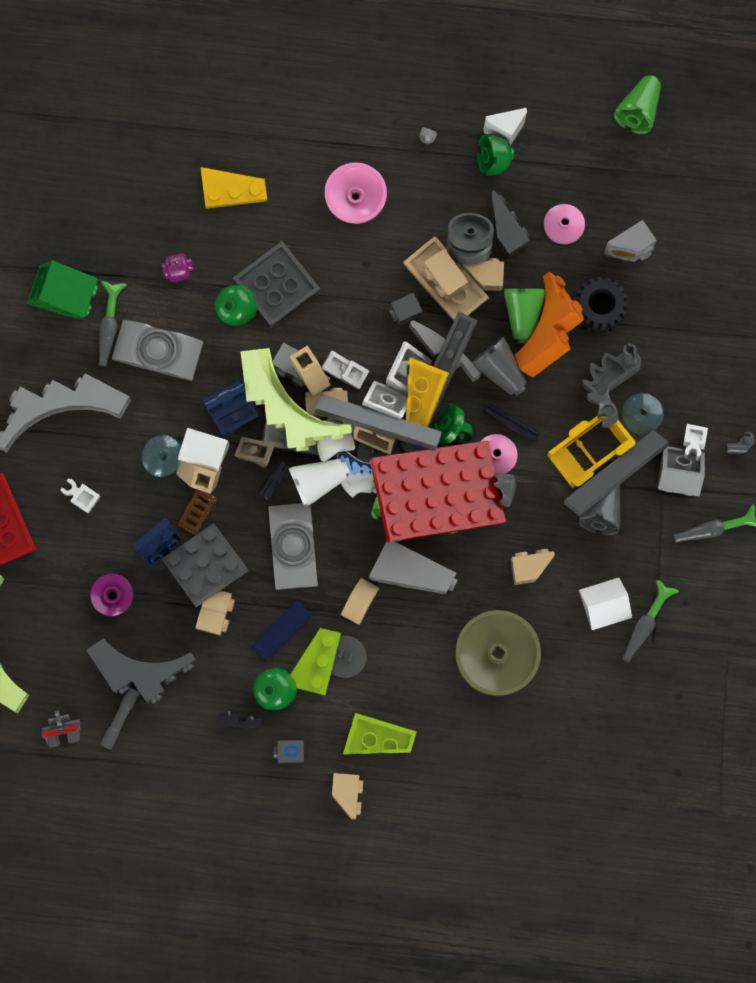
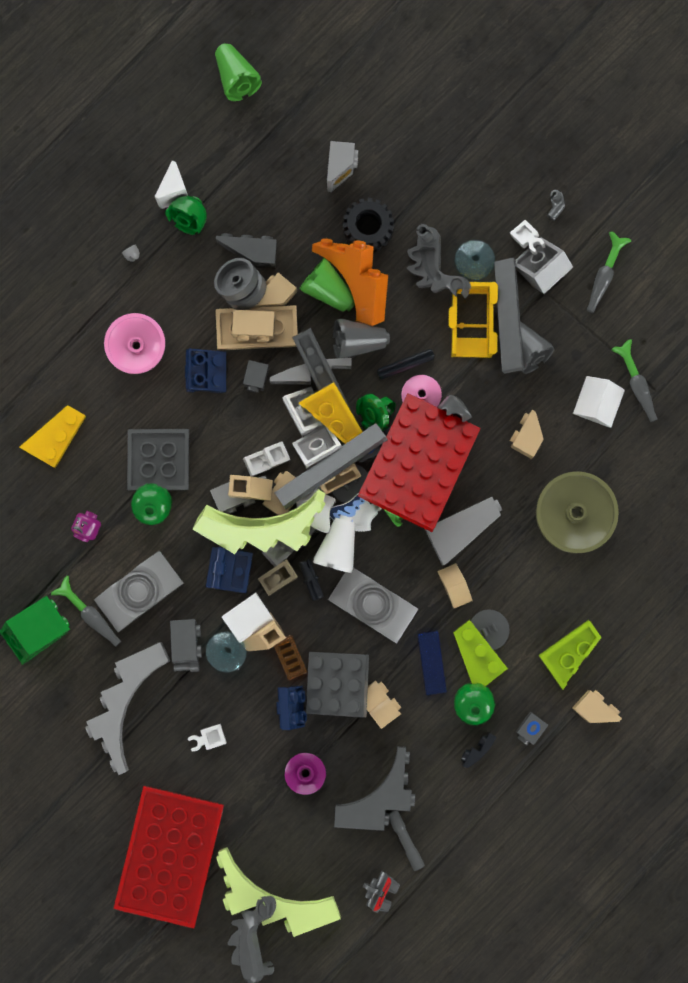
camera: 45 degrees left, 5 degrees up
bright pink dish [544,204,585,245] -> none
none -> dark grey hinge [170,619,202,672]
none -> dark blue plate [185,348,226,393]

